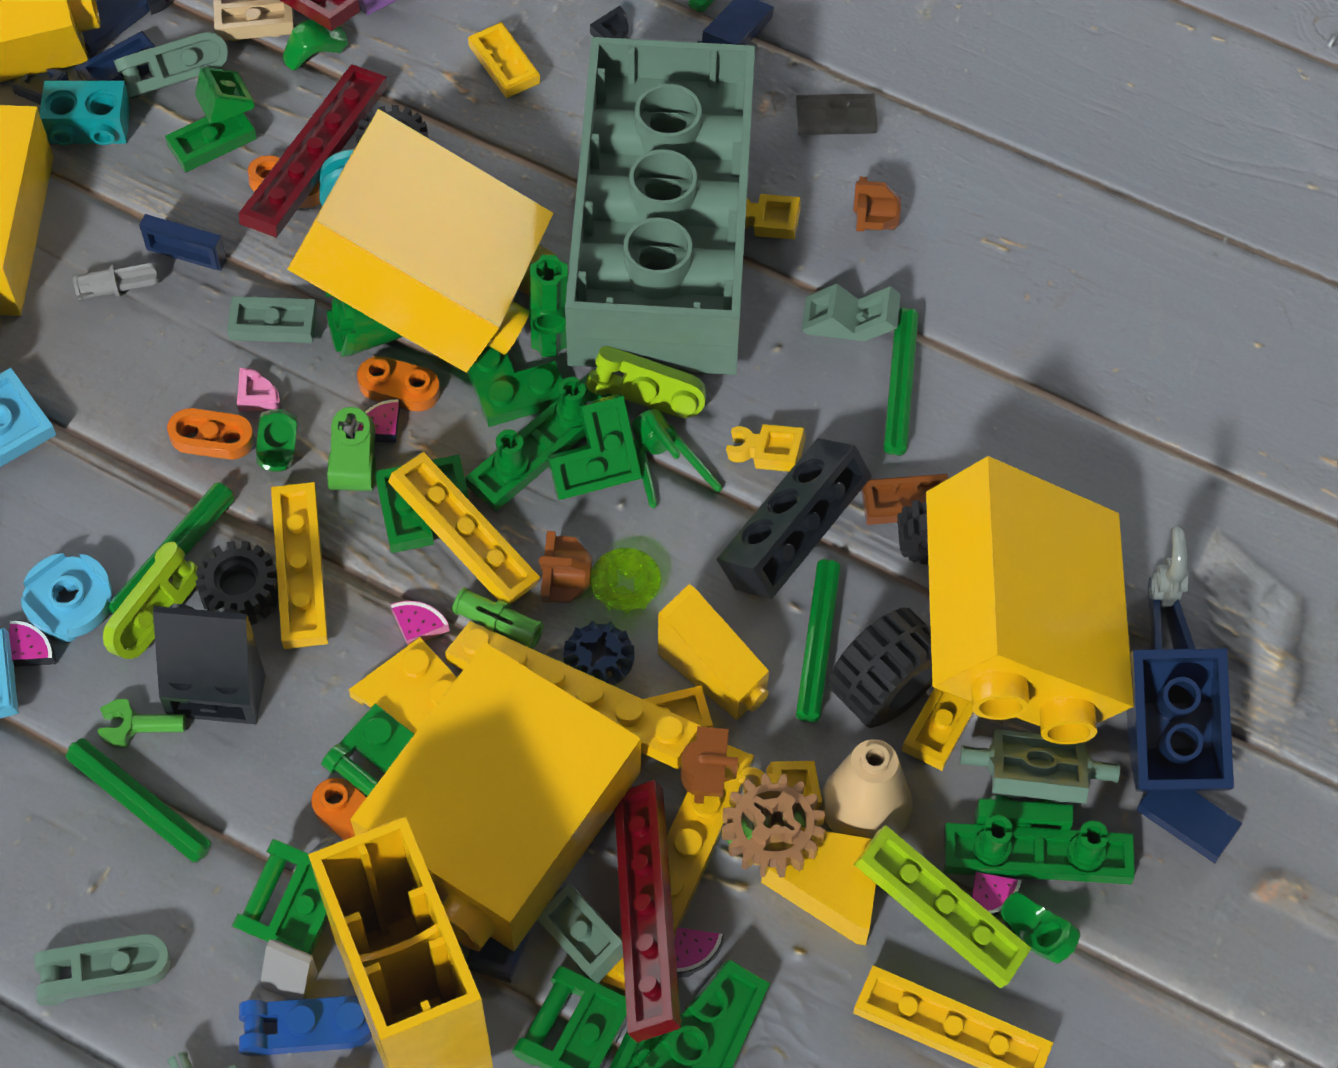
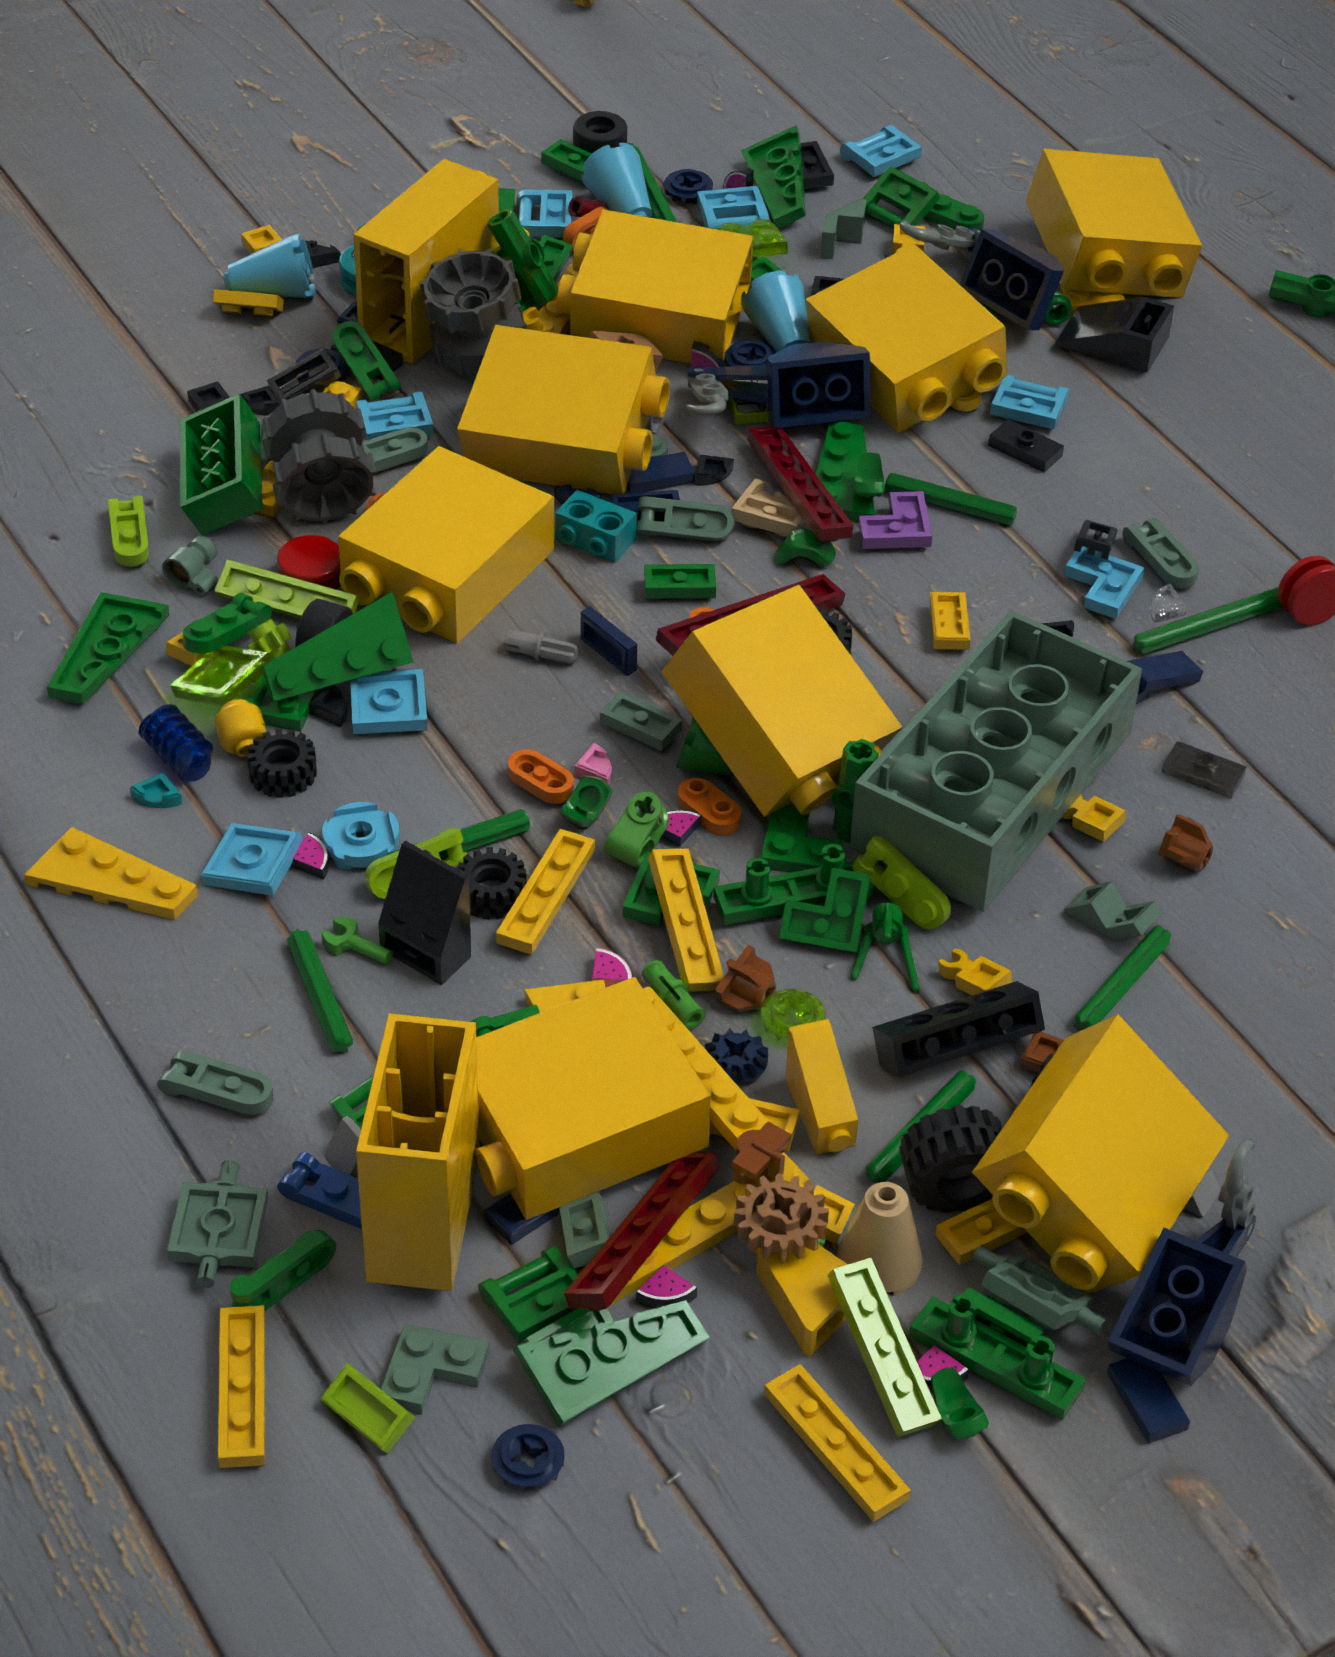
camera: 30 degrees right, 15 degrees down
green slope [195,67,255,124] -> none

